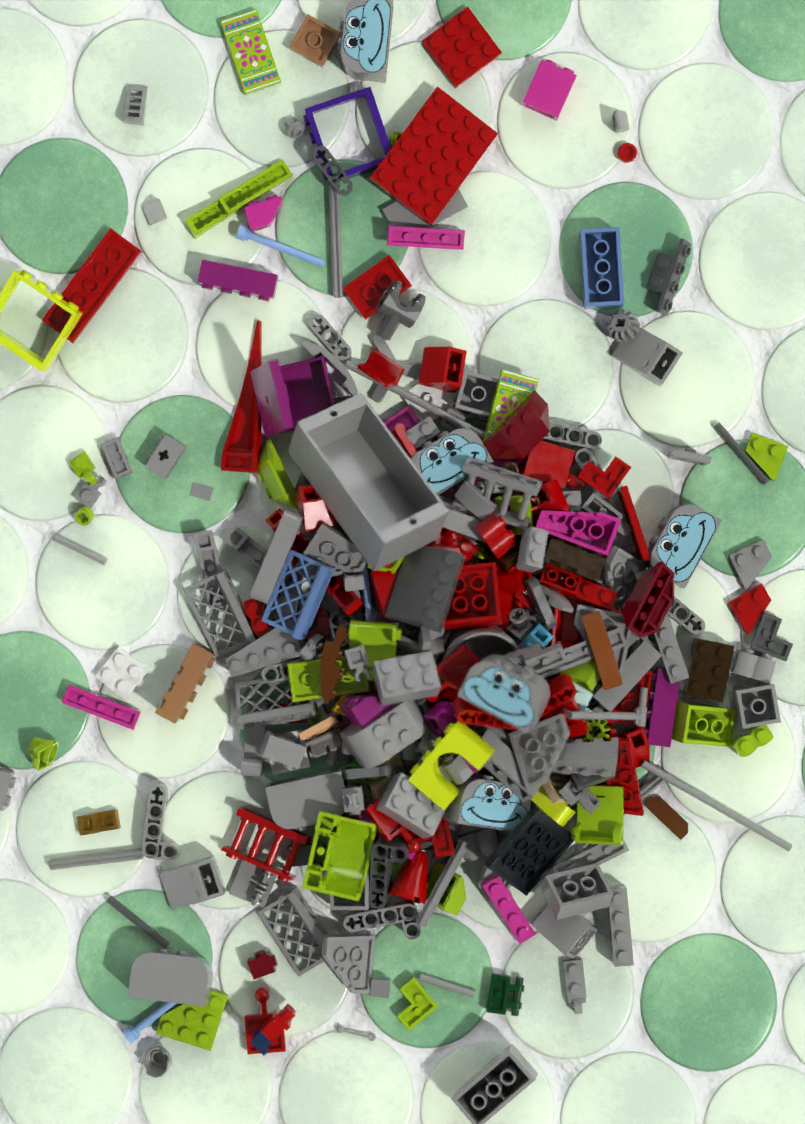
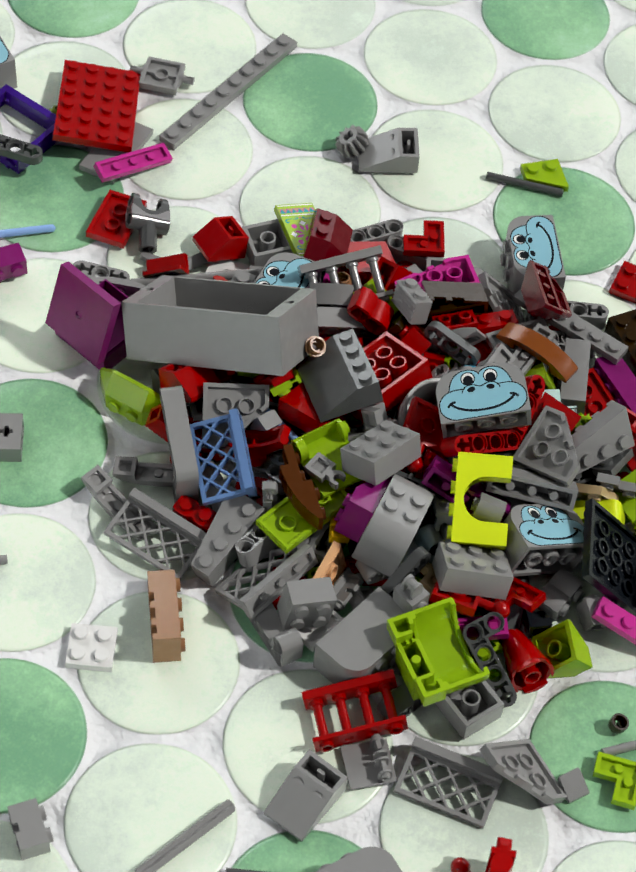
camera: 35 degrees left, 35 degrees down
lime piece [28,737,59,771] -> none
dark pink plate [62,685,141,730] -> none
pearl gold slope [77,809,121,836] -> none
light grey beam [142,782,180,861] -> none
light grey sticker [190,482,213,501] -> none
red plate [221,320,262,473] -> none
dark red brick [247,950,278,980] -> none
light grey axle [329,184,343,298] -> none
light grey hinge [337,1025,376,1041] -> none
light grey beam [344,901,421,940] -> none
light grey axle [416,839,470,927] -> none
red plate [422,7,502,88] -> none
dark pink brick [522,59,577,121] -> none
light grey bar [567,687,648,727] -> none
medium blue brick [579,227,624,309] -> none
light grey slope [612,110,630,133] -> none
red tile [617,143,637,163] -> none
red tile [617,486,651,561] -> none
dark grey bracket [646,238,691,316] -> none
light grey plate [668,449,711,466] -> none
light grey wing [729,539,772,589] -> none
none -> light grey plate [130,56,195,95]
none -> light grey plate [159,33,297,150]
none -> medium nougat plate [305,336,326,358]
none -> dark brown hinge [608,713,629,734]

